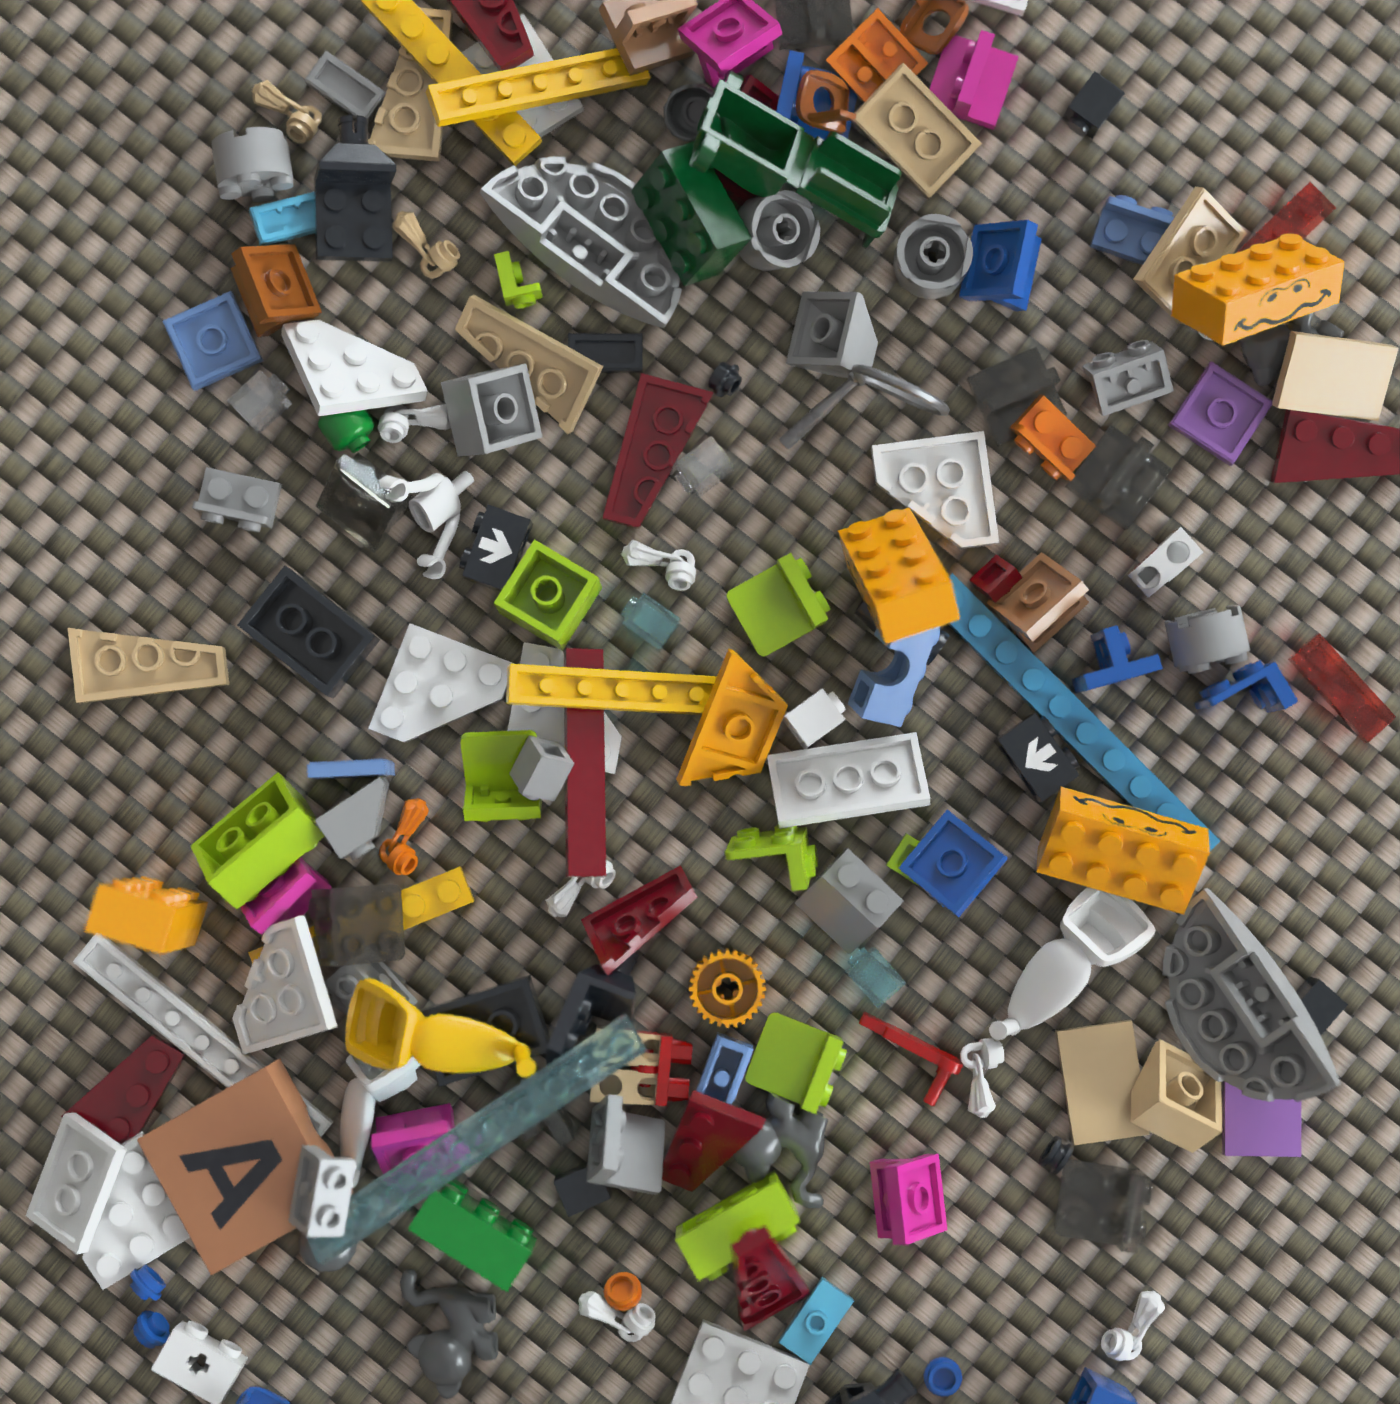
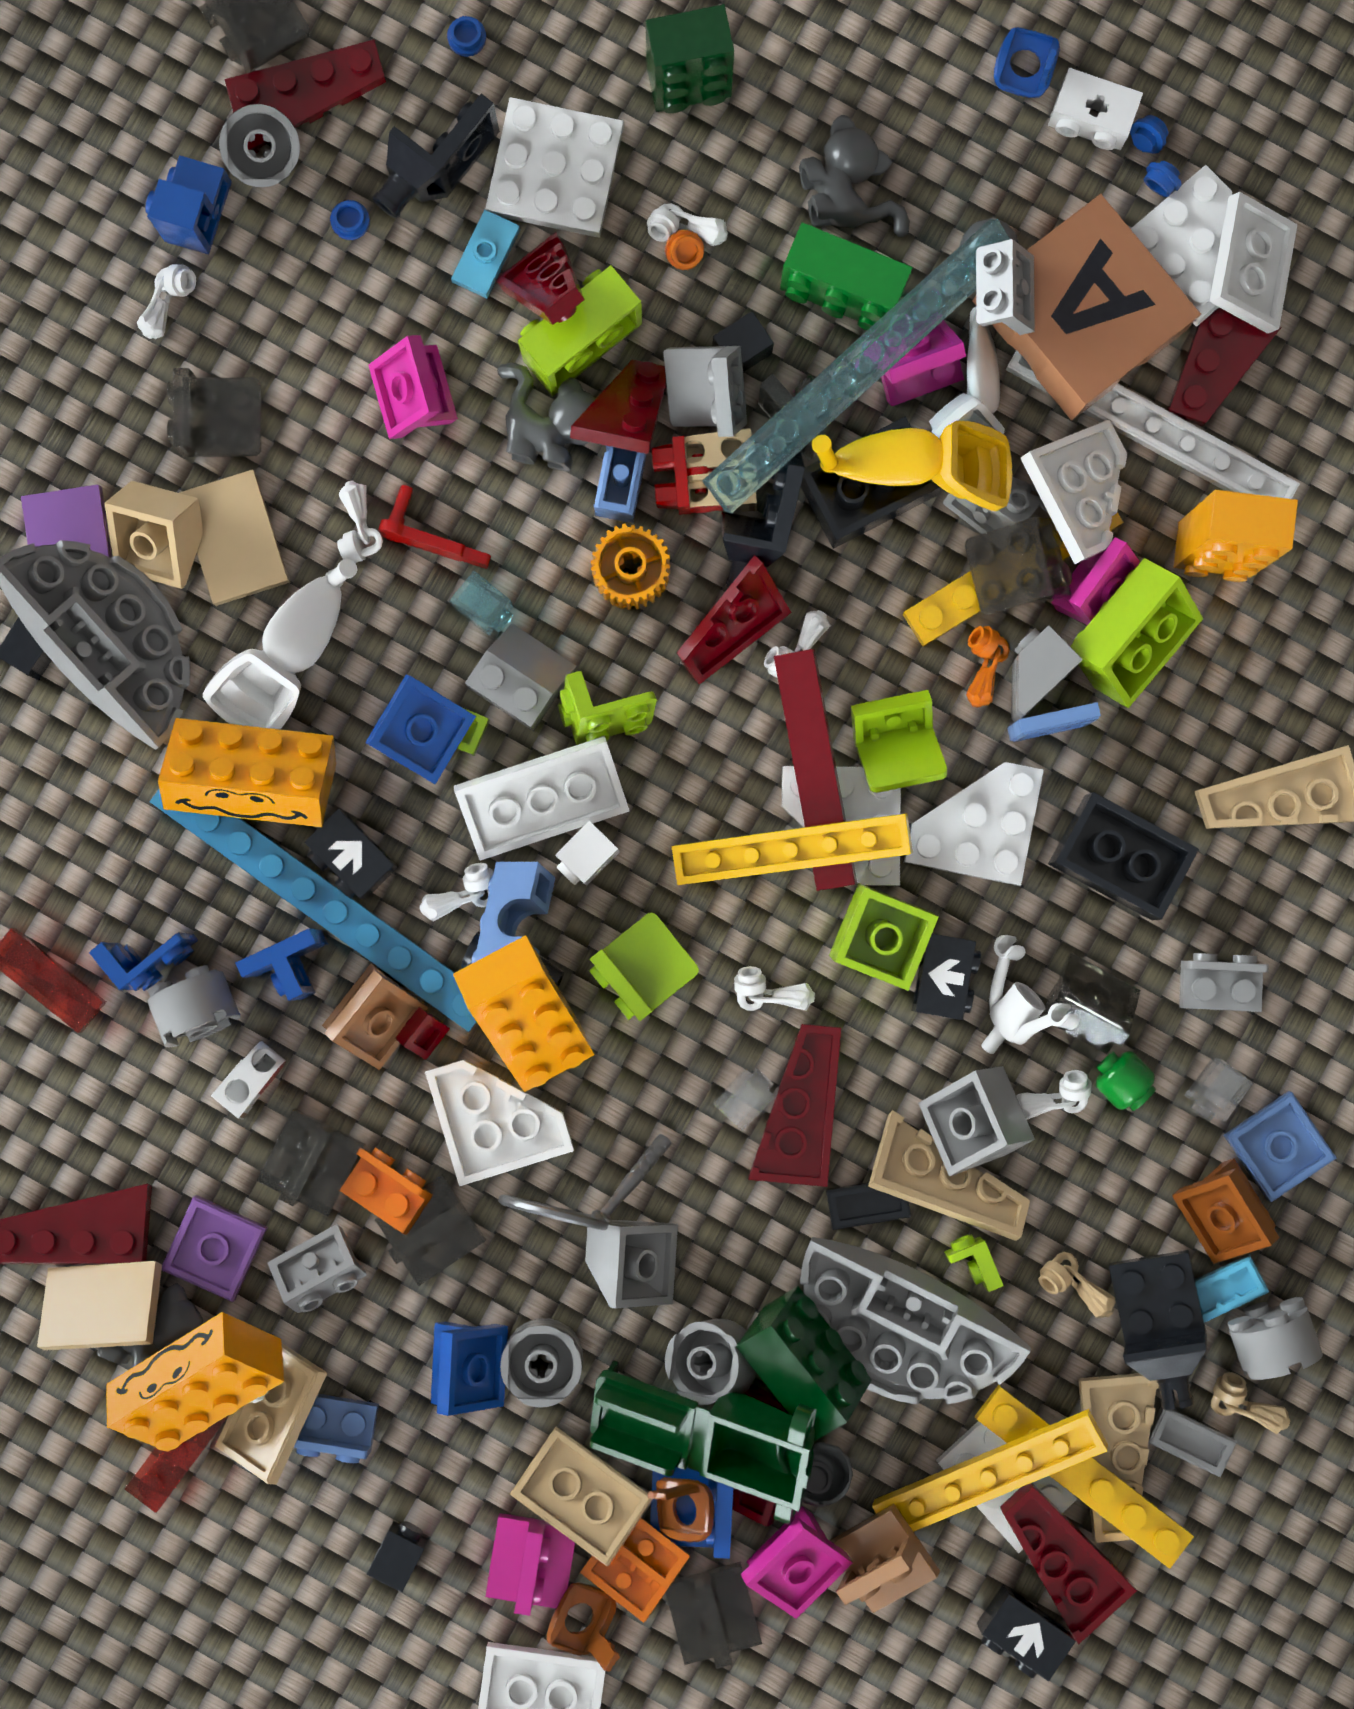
camera: 170 degrees right, 0 degrees up
white plate [281,320,428,416] -> none
light grey brick [509,736,574,801] -> none
clear light blue brick [621,592,681,652] -> none
light orange wing [676,649,788,787] -> none
black plate [708,362,742,397] -> none
lime bracket [745,1012,847,1114] -> none
black bush [1038,1136,1074,1175] -> none
none -> white piece [420,863,494,921]

